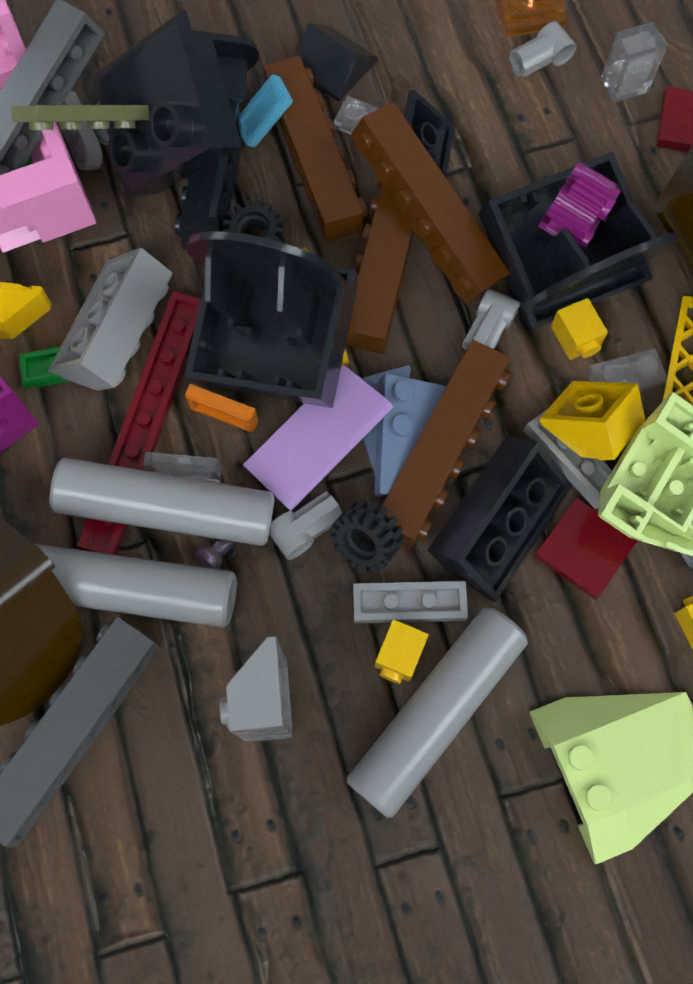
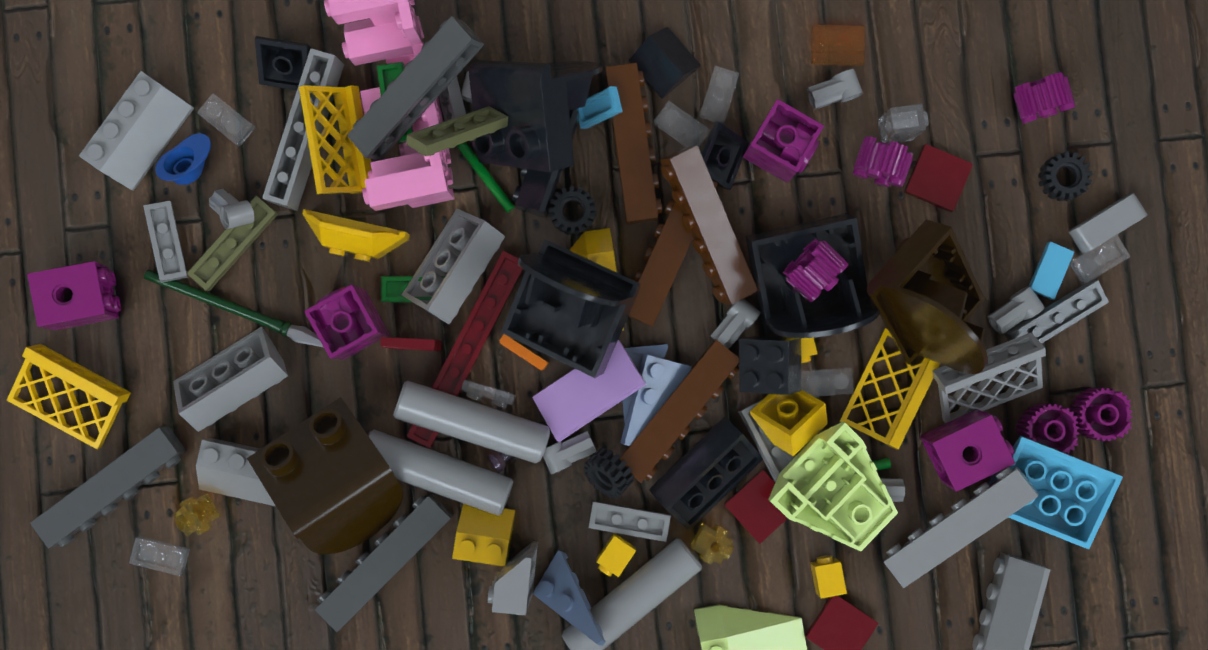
camera: 10 degrees right, 15 degrees up
none -> dark red tile [380,337,442,351]
none -> yellow slope [452,503,515,567]
none -> green bar [456,142,515,213]
none -> sand blue wing [533,550,606,646]
none -> clear yellow brick [691,522,734,565]
none -> clear plate [699,66,739,124]
none -> black brick [739,336,801,395]
none -> magenta brick [742,99,824,183]
none -> magenta brick [853,136,913,187]

